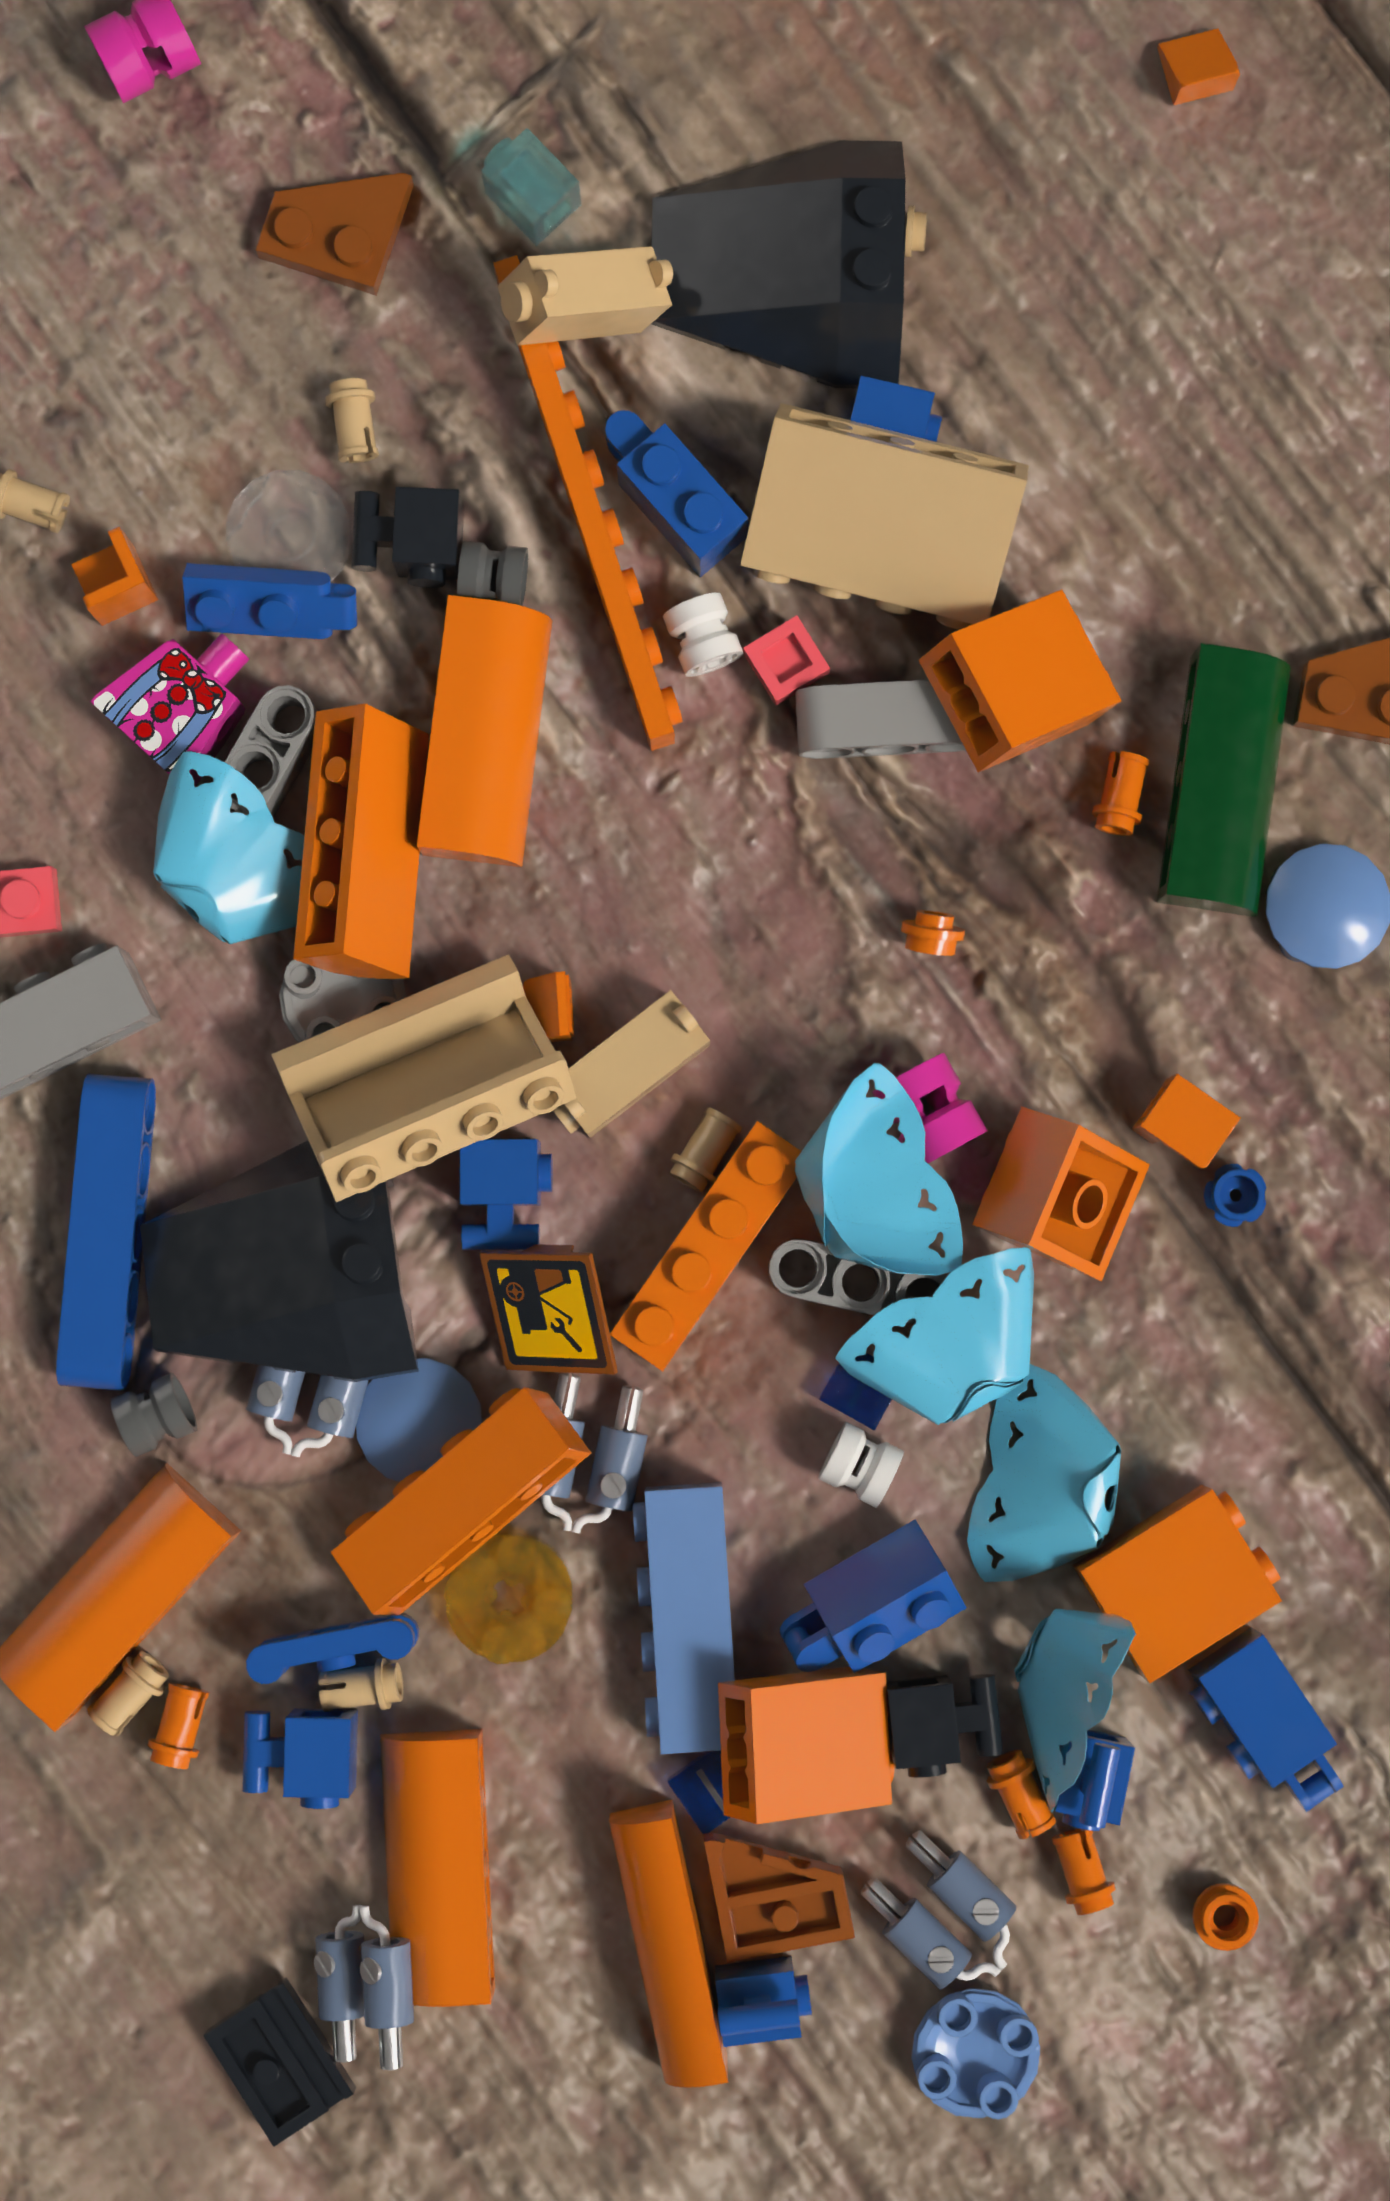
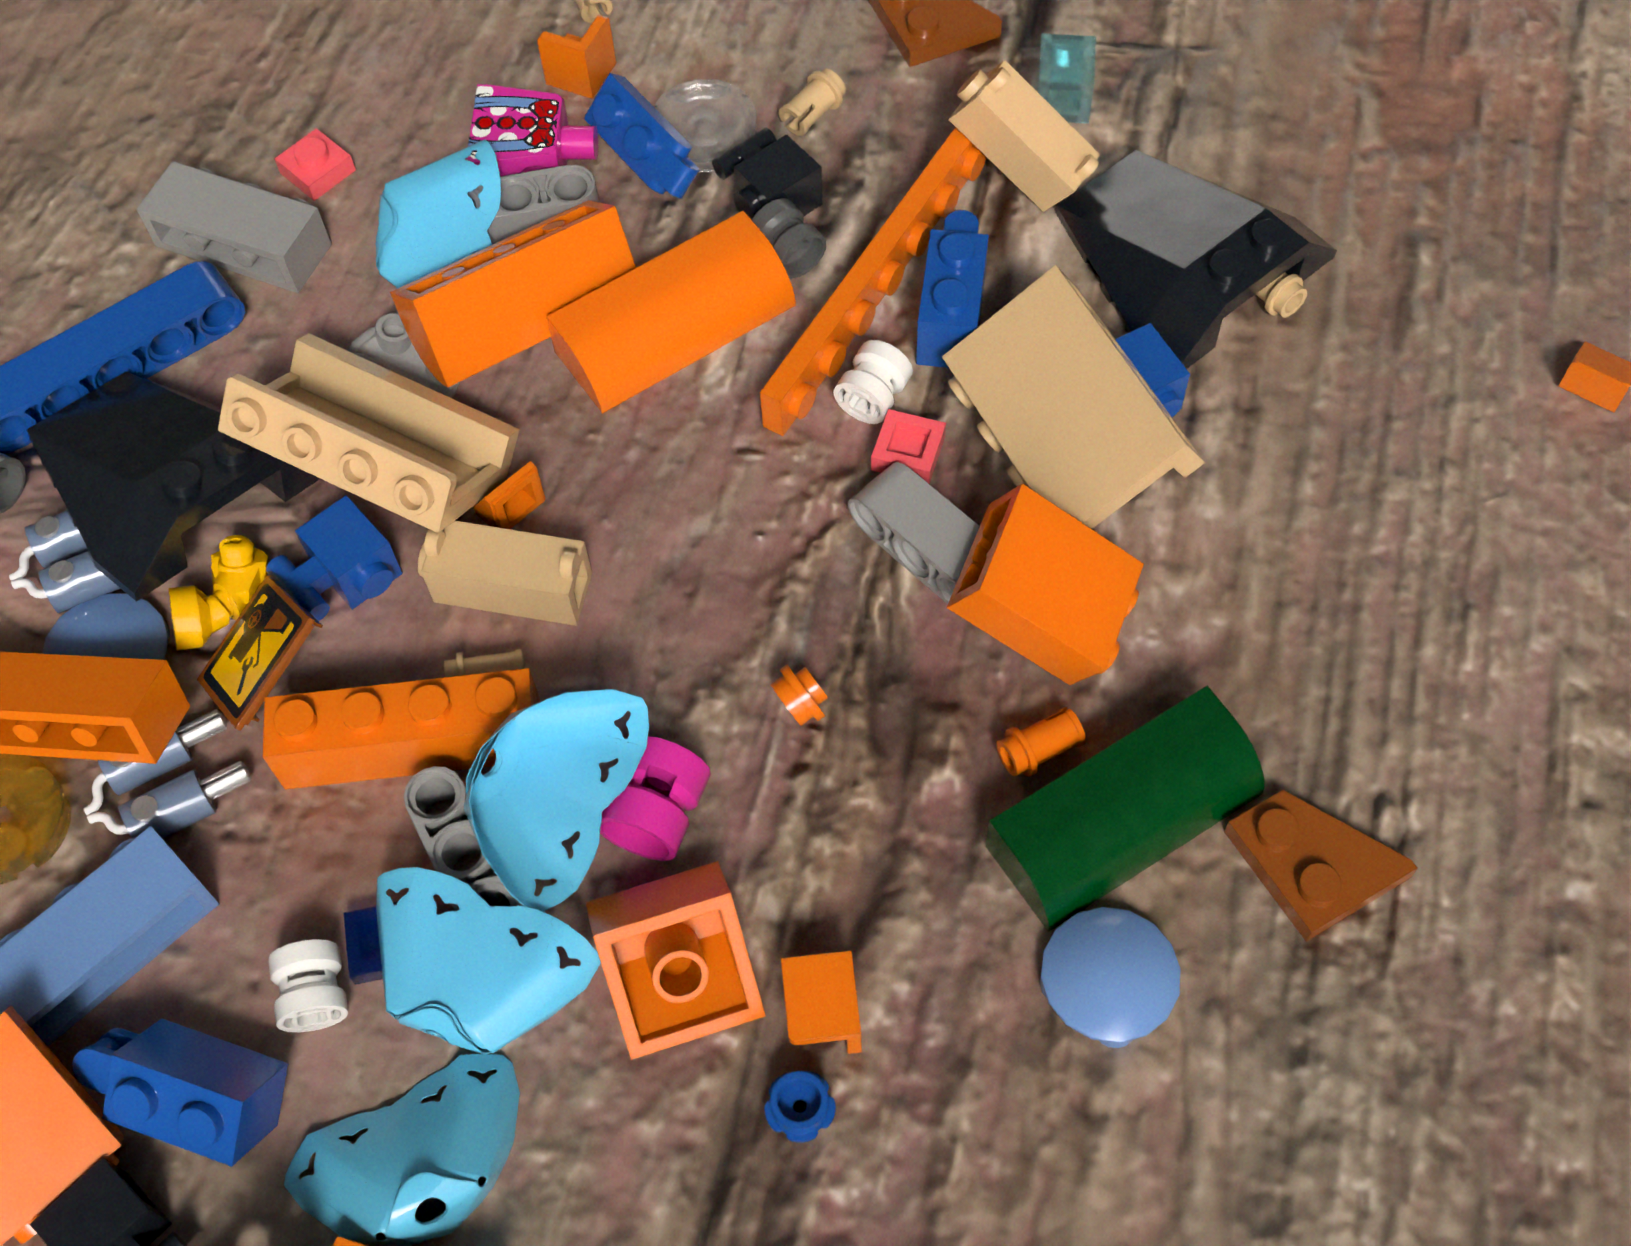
camera: 50 degrees right, 25 degrees down
none -> yellow arm [168,535,268,651]

